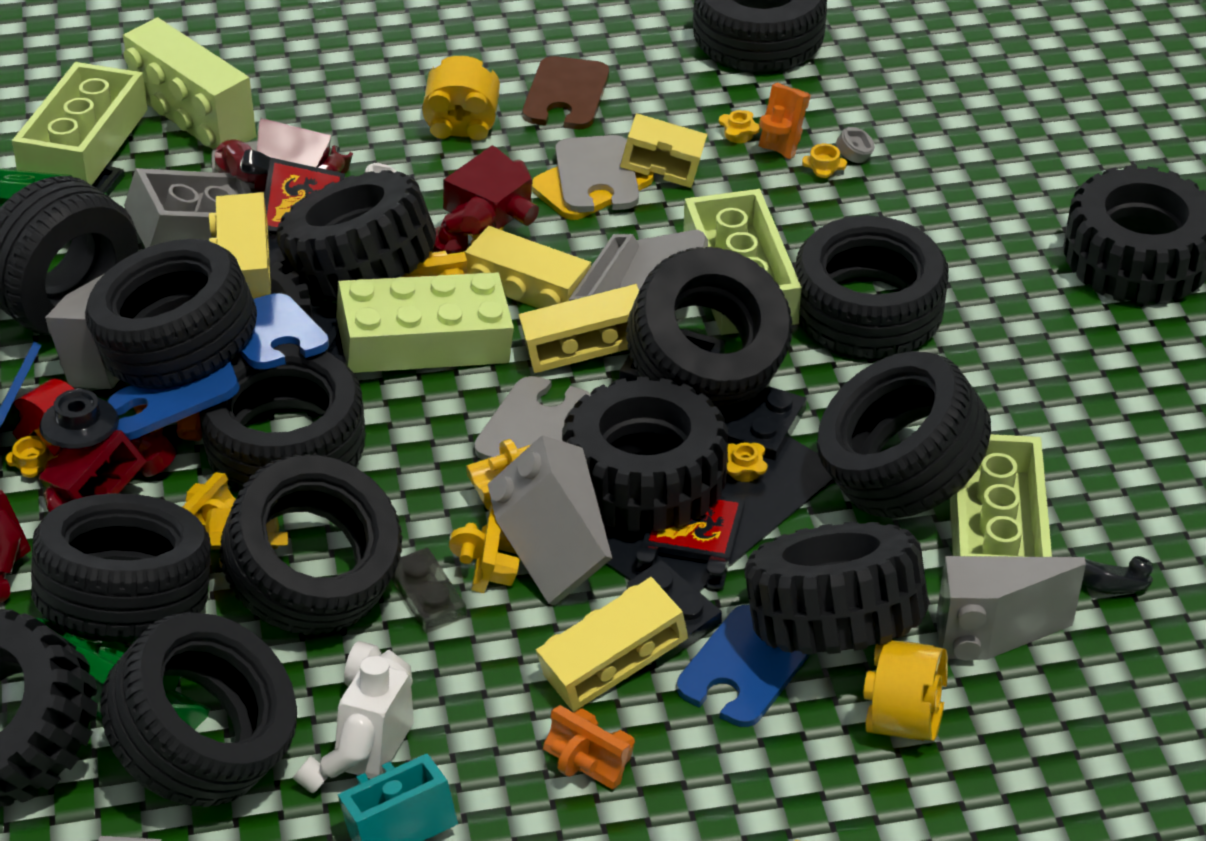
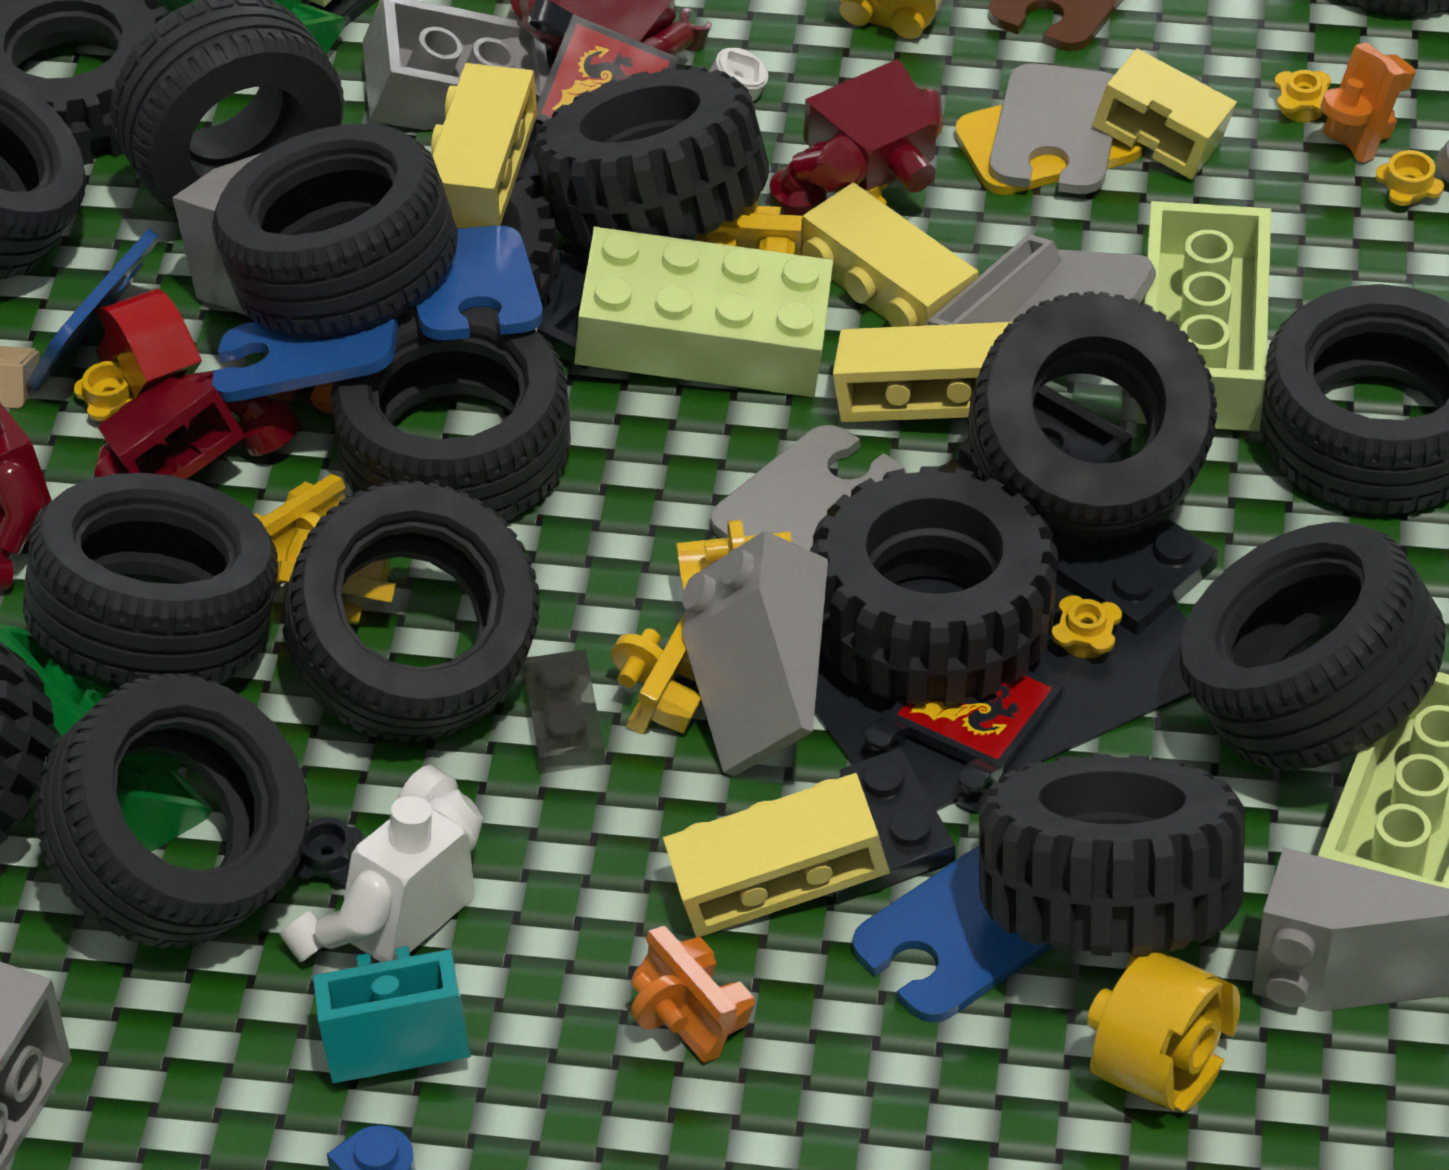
camera: 20 degrees right, 5 degrees up
black piece [39,389,119,449] -> none
none -> black plate [293,817,364,884]

